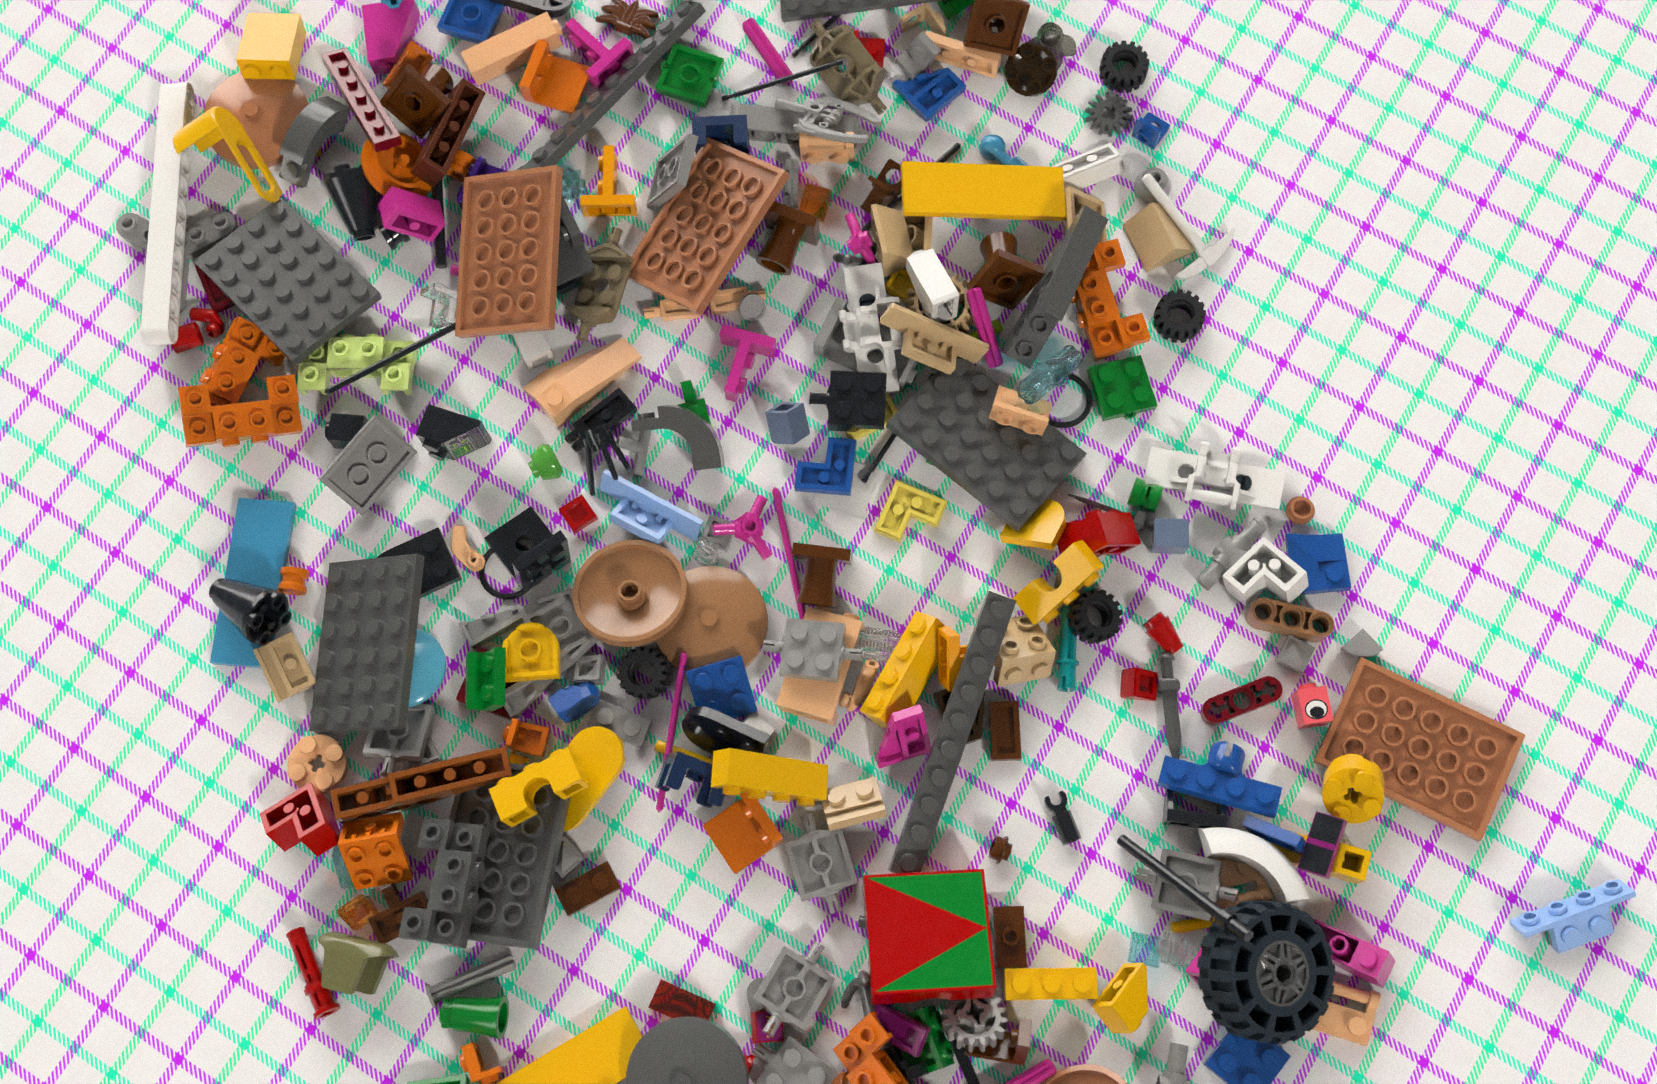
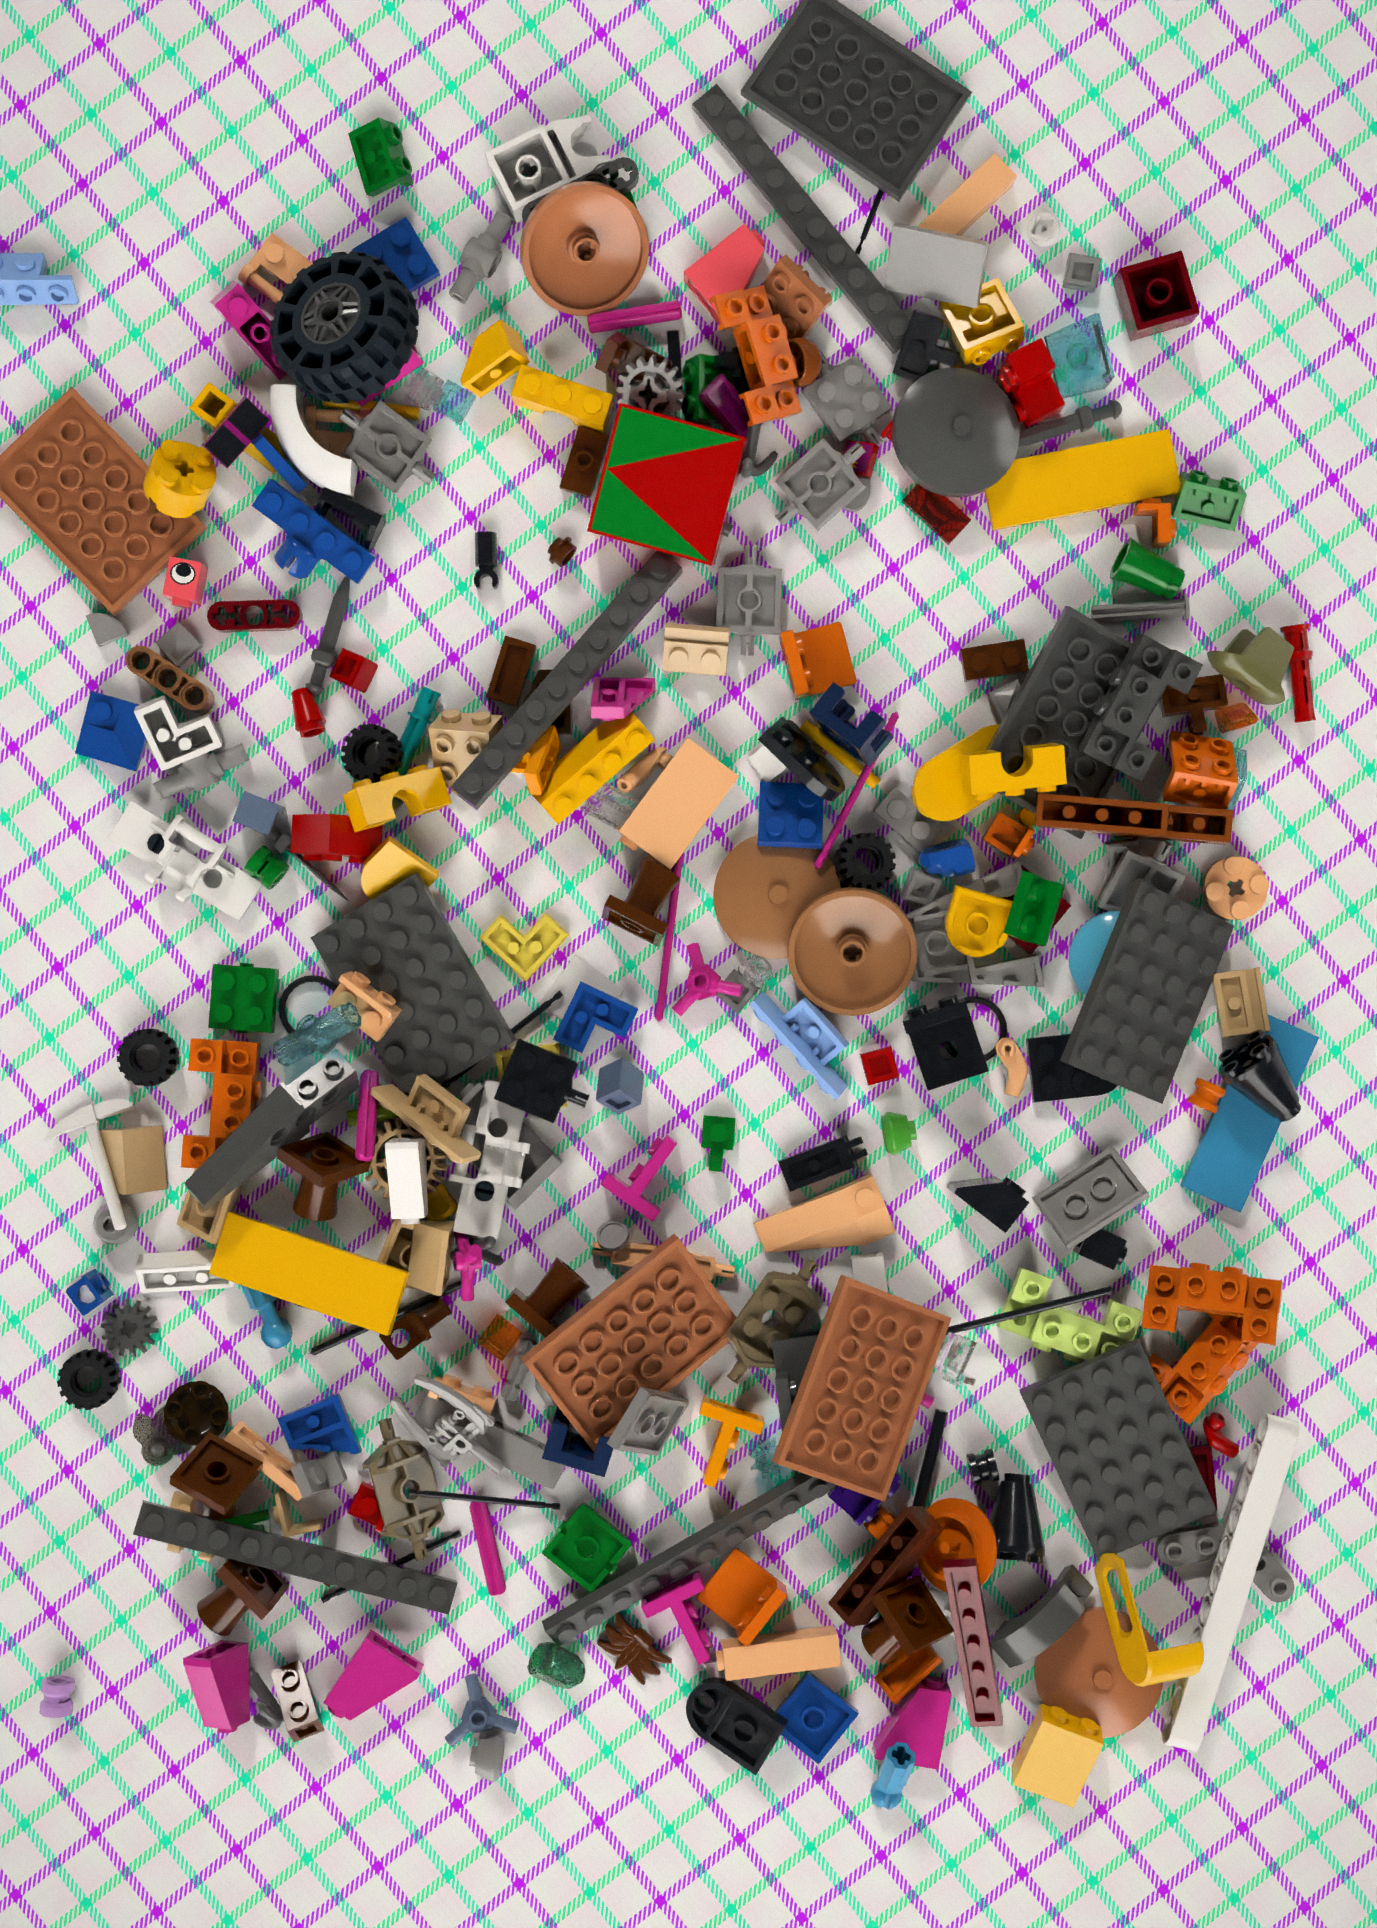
camera: 170 degrees left, 15 degrees up
red beam [171,321,204,354] -> none
red brick [259,782,340,857] -> none
dark pink brick [378,186,445,242] -> none
black plant [582,424,630,496] -> none
light grey piece [616,430,651,477] -> none
dark grey arch [631,405,725,471] -> none
yellow brick [711,748,828,807] -> none
light grey plate [763,618,863,682] -> none
black bar [1117,835,1253,942] -> none
nougat plate [1285,496,1315,525] -> none

